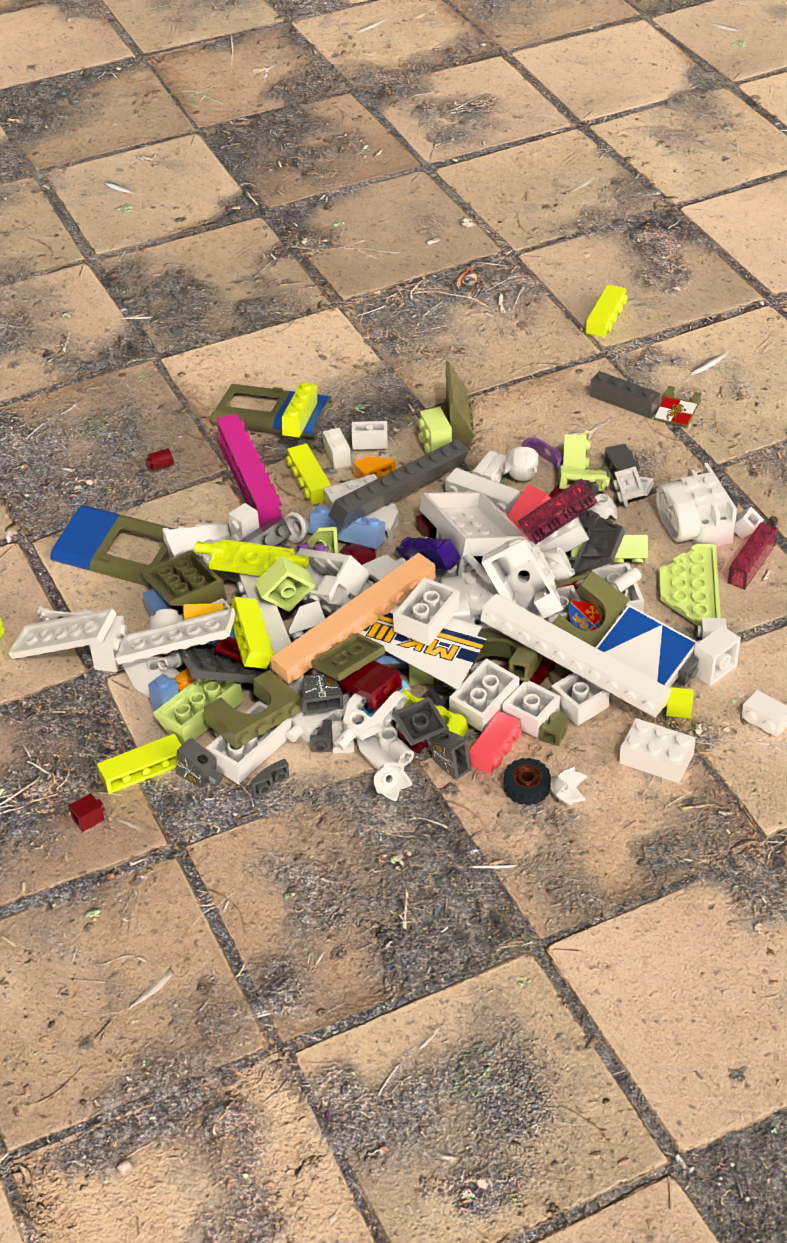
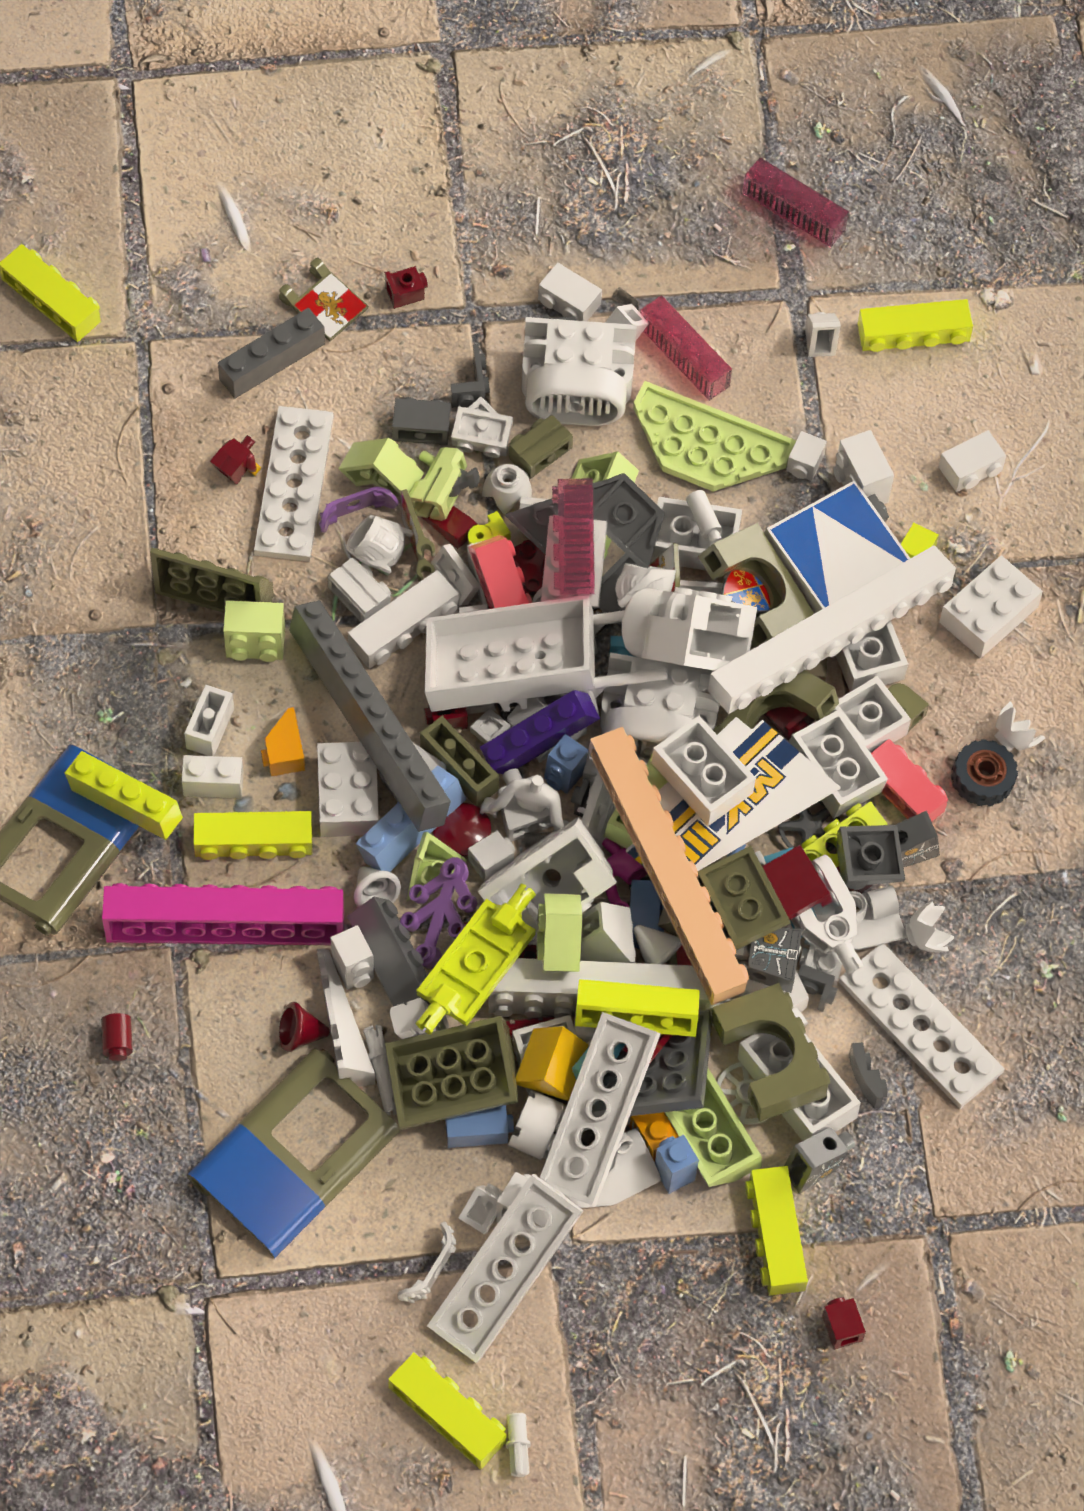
camera: 75 degrees left, 20 degrees up
none -> dark red piece [210,435,261,485]
none -> white plate [254,406,334,562]
none -> dark red hat [279,1002,330,1052]
none -> dark red brick [384,266,428,309]
none -> olive flag [401,489,435,582]
none -> olive brick [420,716,499,807]
none -> dark grey bracket [451,344,490,408]
none -> white piece [480,775,570,832]
none -> olive brick [509,415,573,479]
none -> white brick [538,262,602,321]
none -> white plate [838,944,1005,1109]

